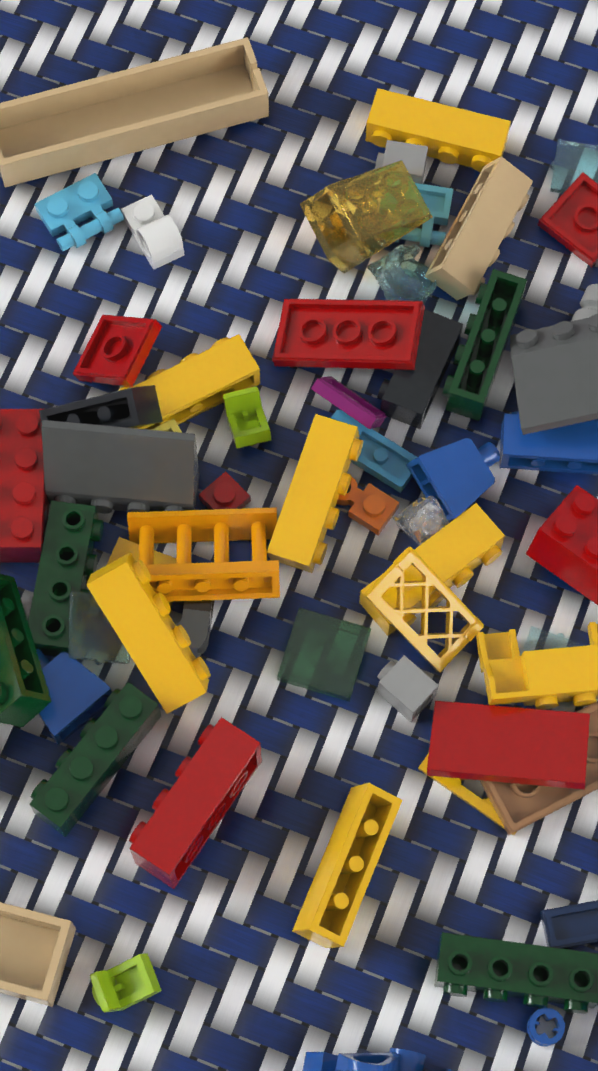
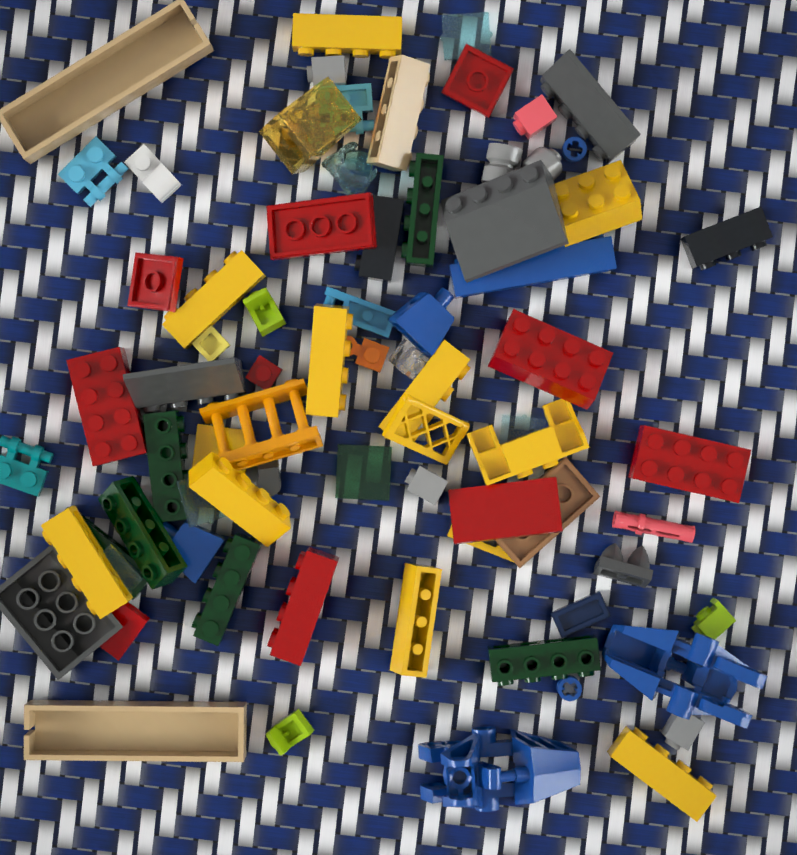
camera: 15 degrees left, 20 degrees up
black brick [39,385,163,428] -> none
magenta tile [311,376,387,429] -> none

